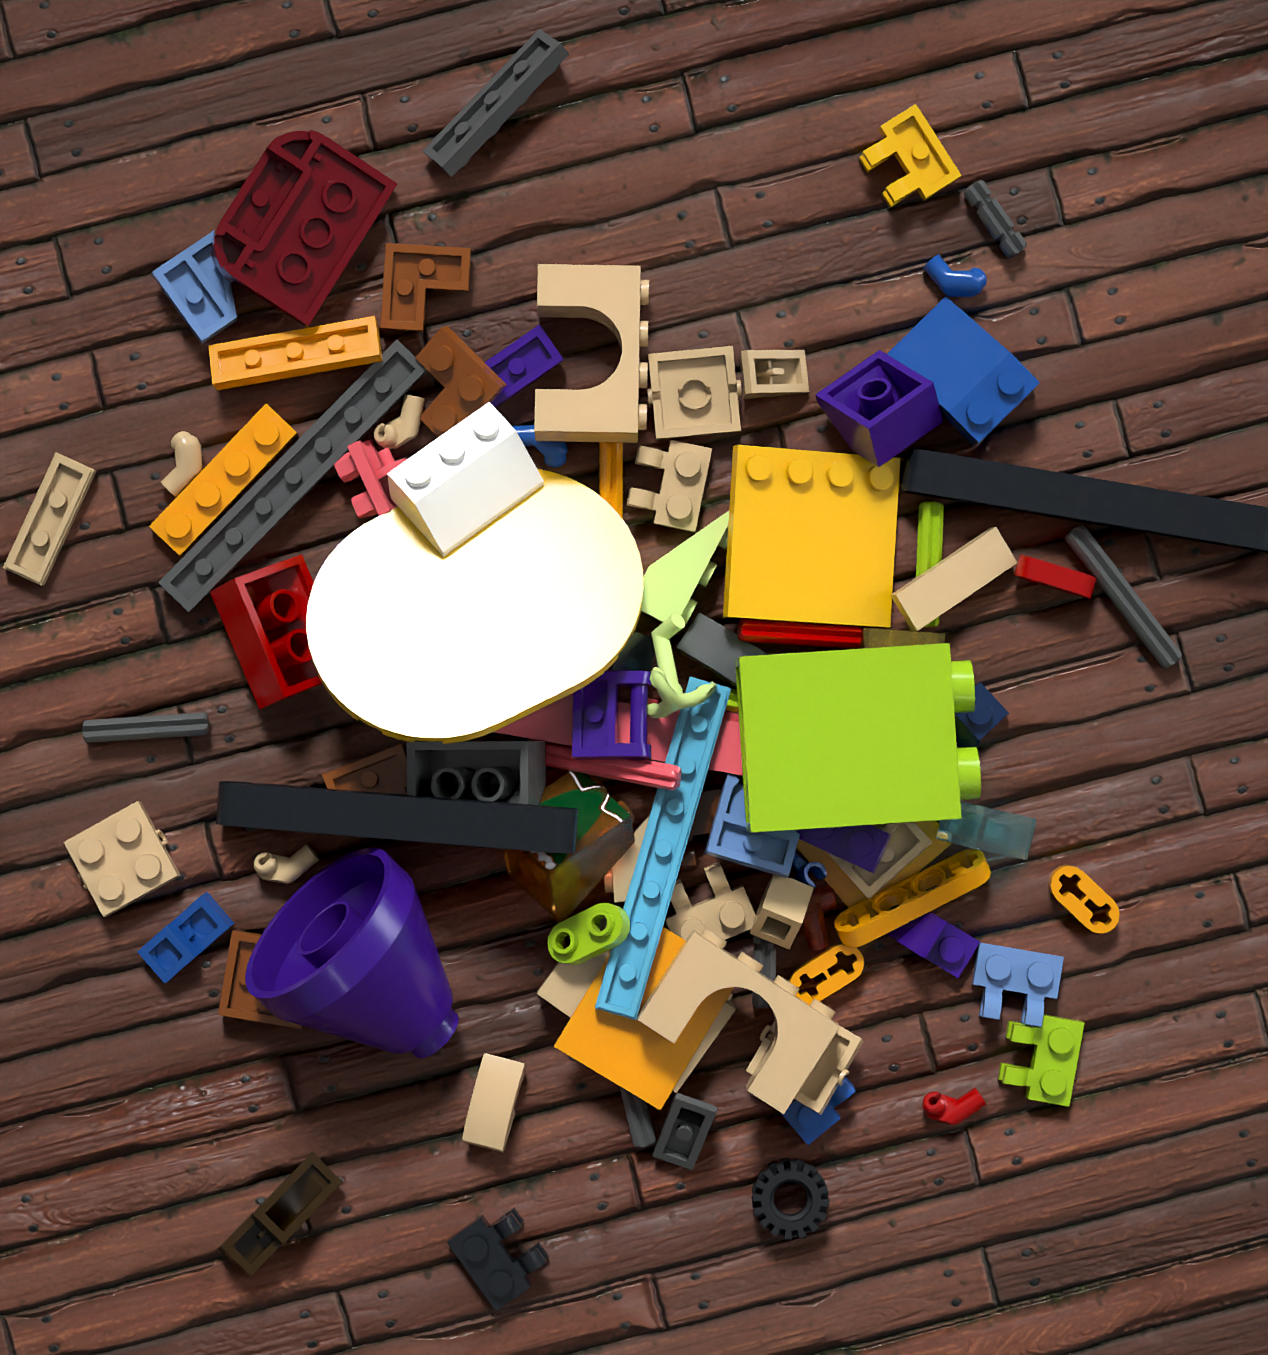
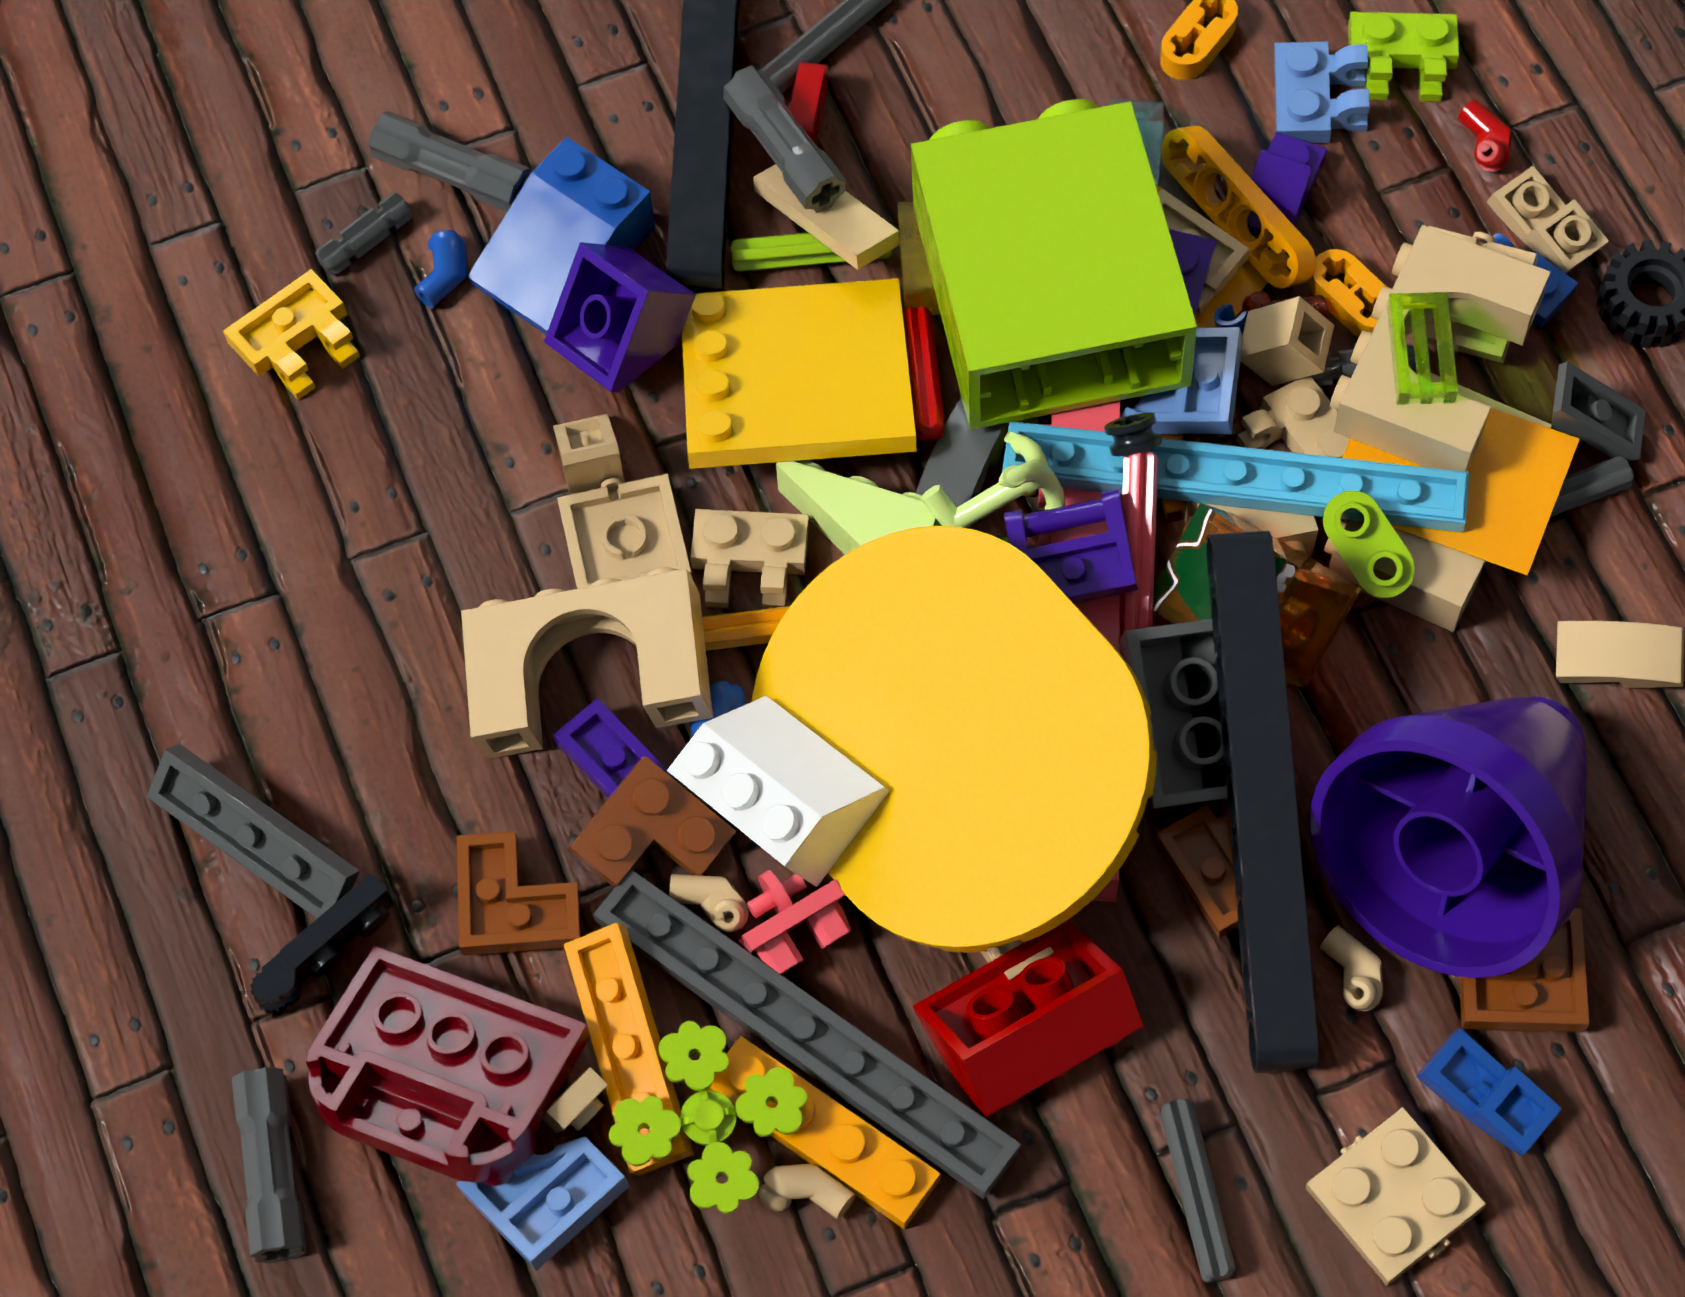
camera: 90 degrees left, 25 degrees down
none -> dark grey axle [232,1067,307,1263]
none -> black hinge [250,874,394,1015]
none -> dark grey axle [368,111,531,212]
none -> tan plate [543,1067,608,1133]
none -> lime plant [609,1021,807,1214]
none -> dark grey axle [723,66,846,213]
none -> black bush [1104,413,1162,456]
none -> clear neon green tile [1387,292,1458,405]
none -> tan slope [1487,166,1609,274]

